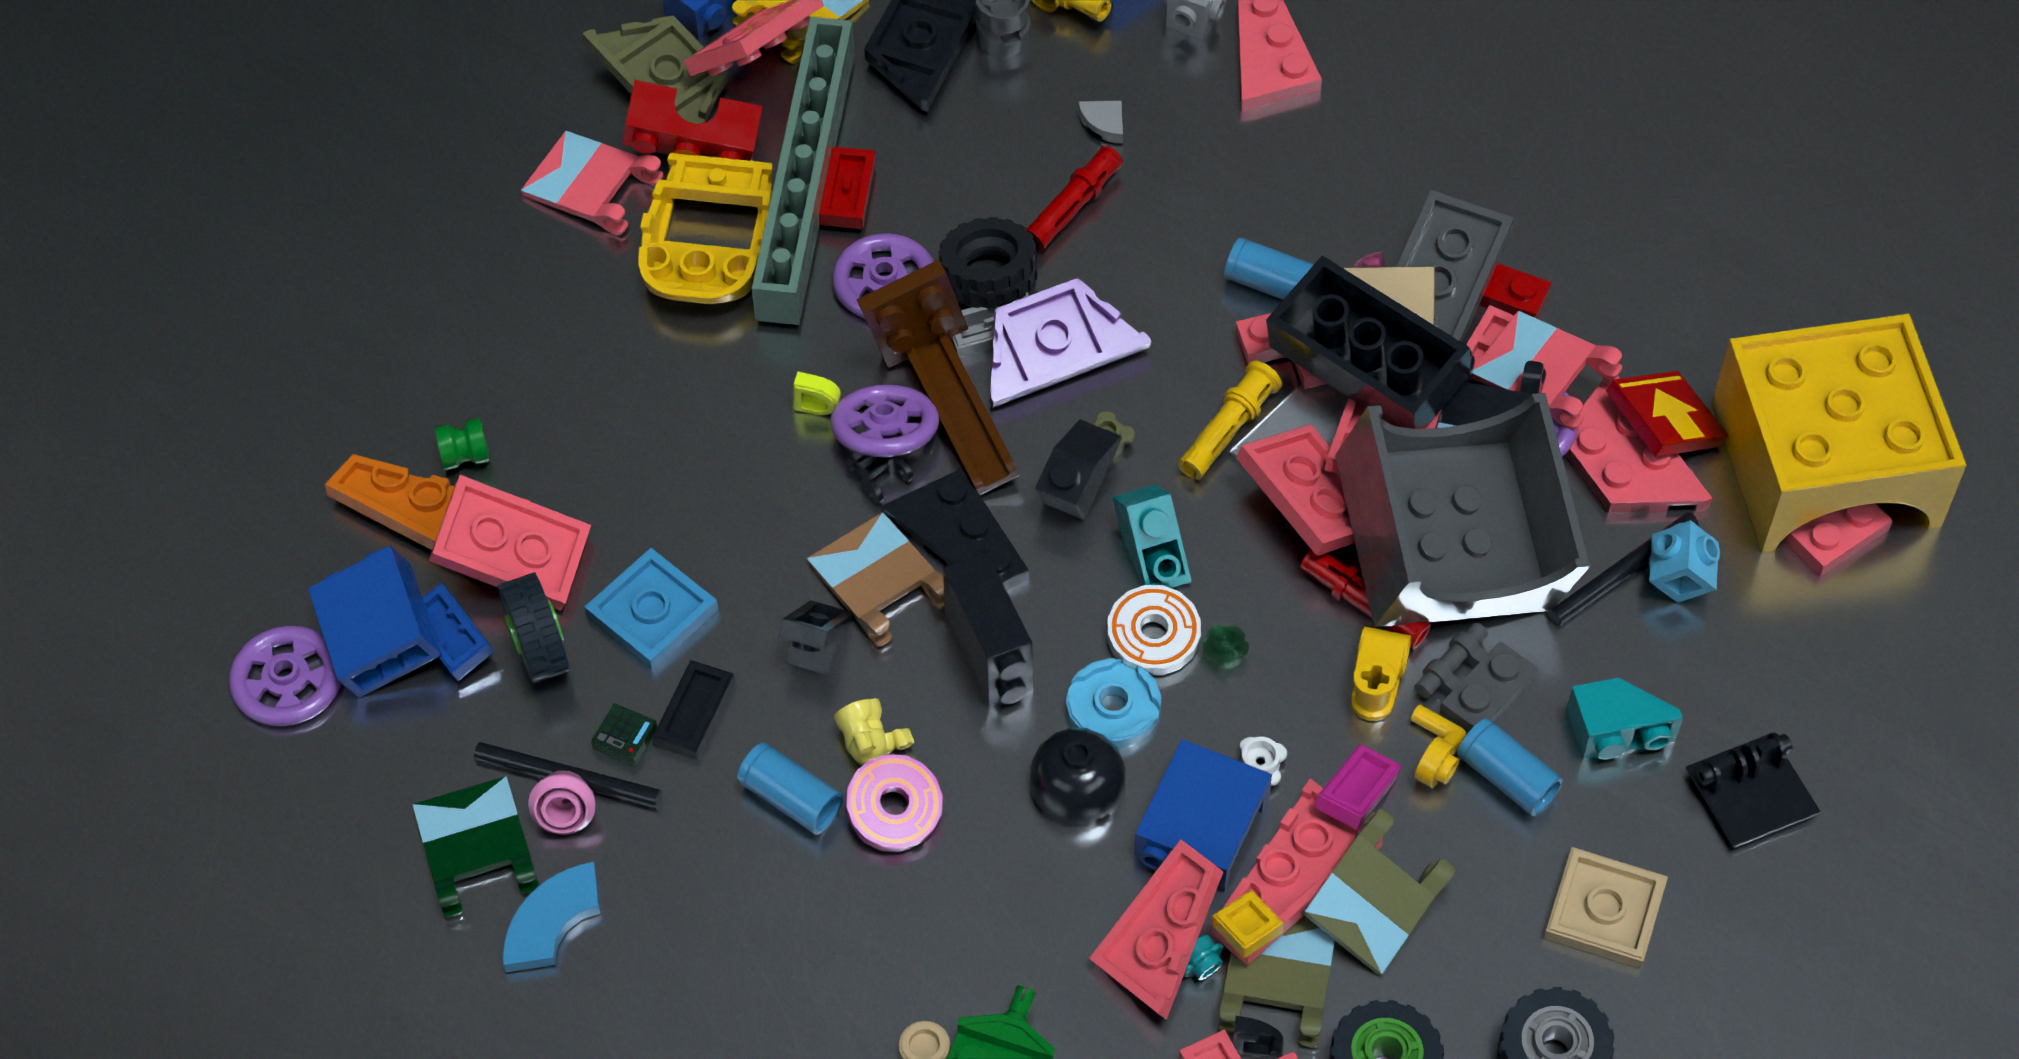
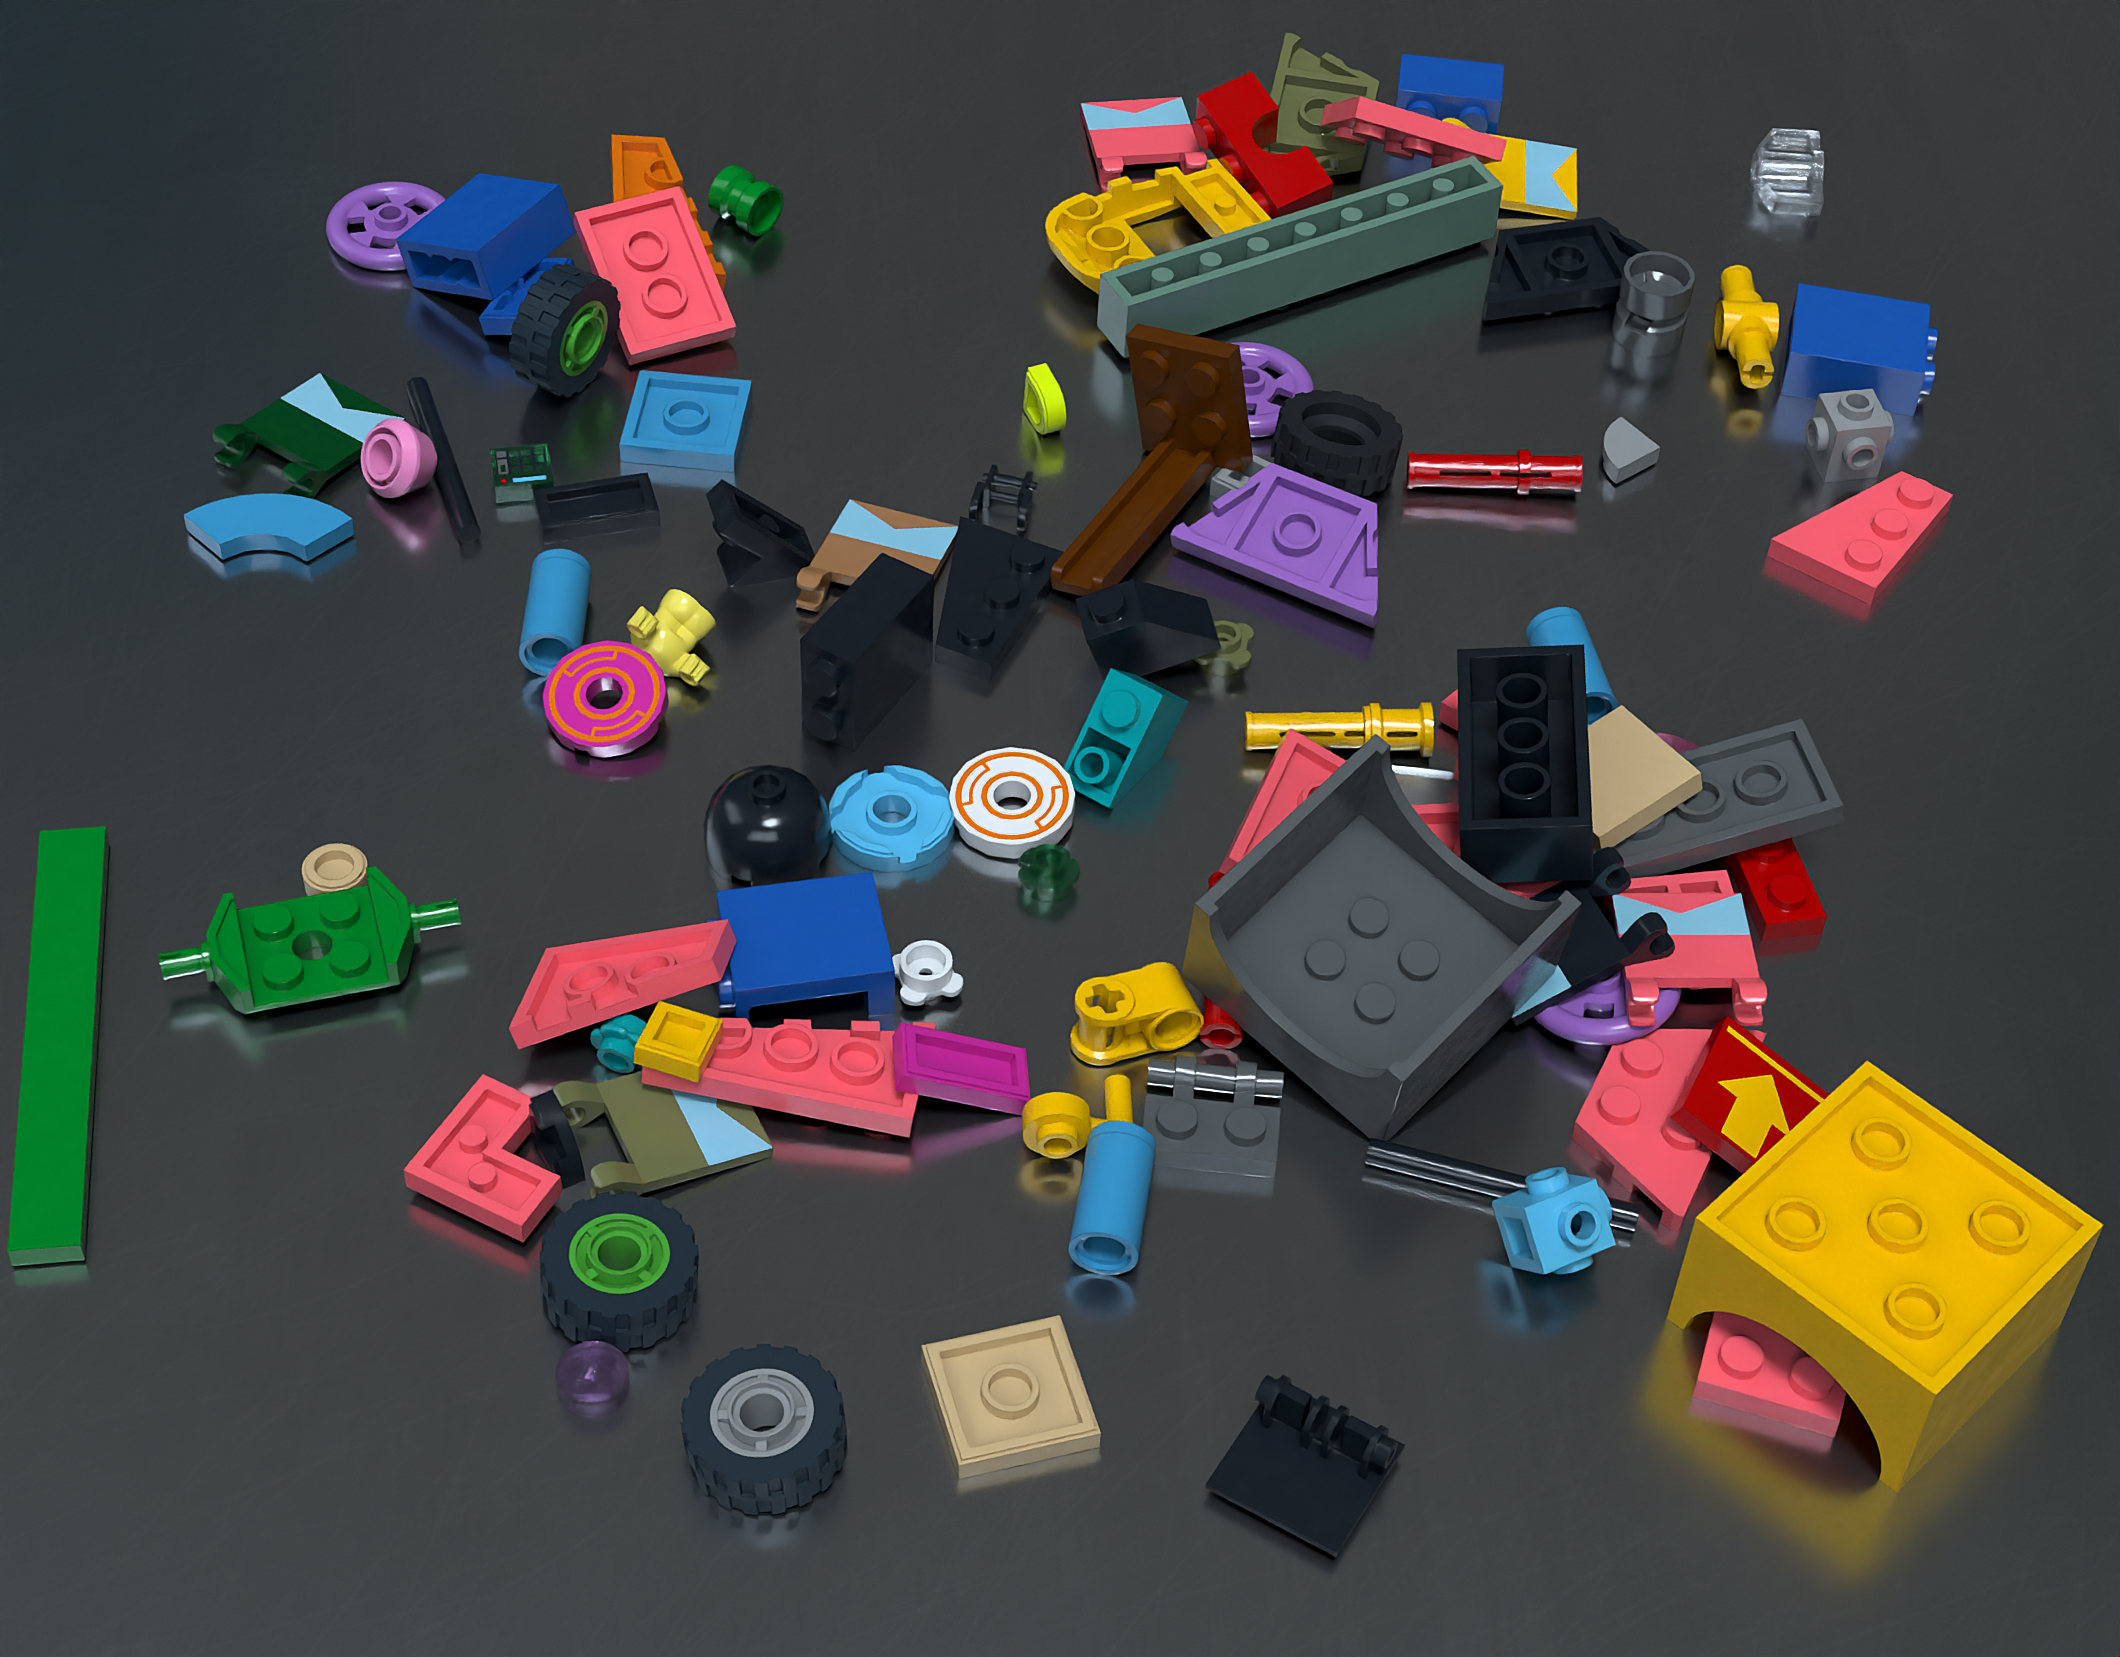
camera: 50 degrees right, 10 degrees down
red plate [819,146,876,229] -> none
medium lavender plate [830,384,940,457] -> none
olive flag [1301,808,1455,976] -> none
teal slope [1566,677,1683,760] -> none

